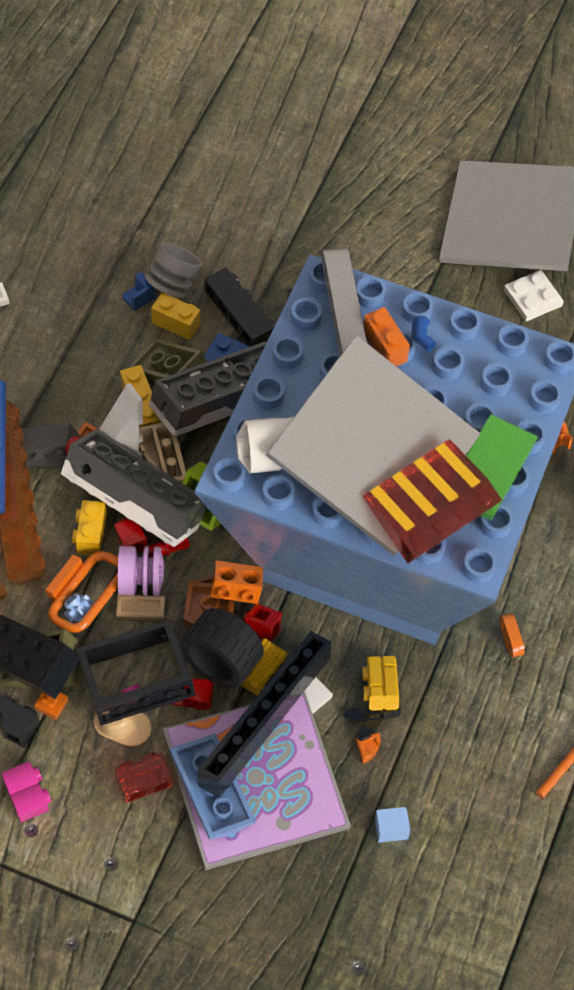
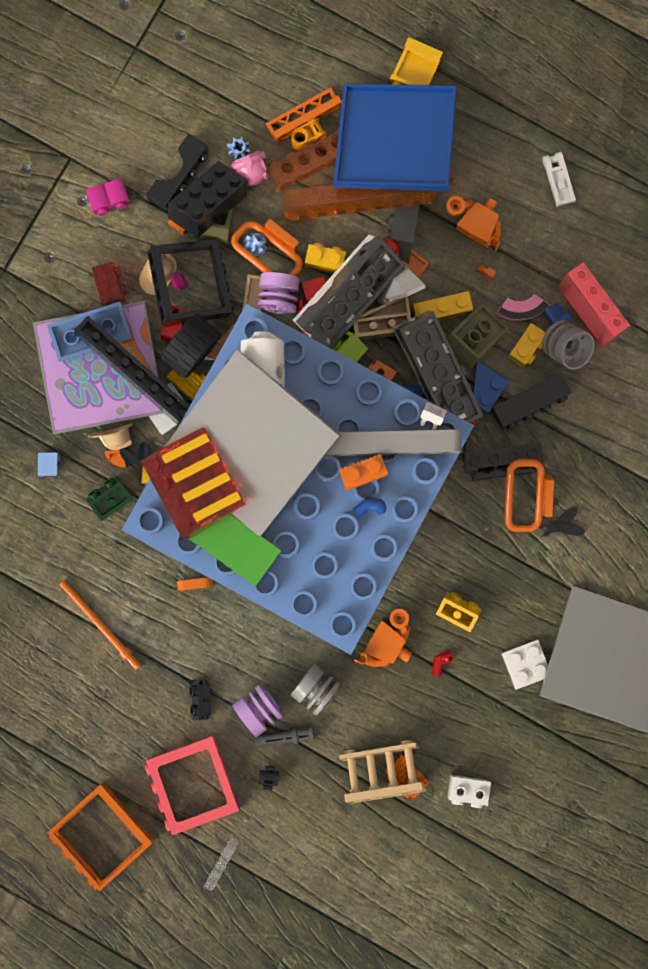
camera: 100 degrees right, 25 degrees up
none -> dark green bracket [86,476,133,521]
none -> tan piece [87,423,133,450]
none -> white tile [420,402,447,430]
none -> orange torso [446,196,502,251]
none -> orange tile [476,264,496,281]
none -> tile [496,294,549,321]
none -> black piece [539,507,585,537]
none -> coral piece [557,262,630,349]

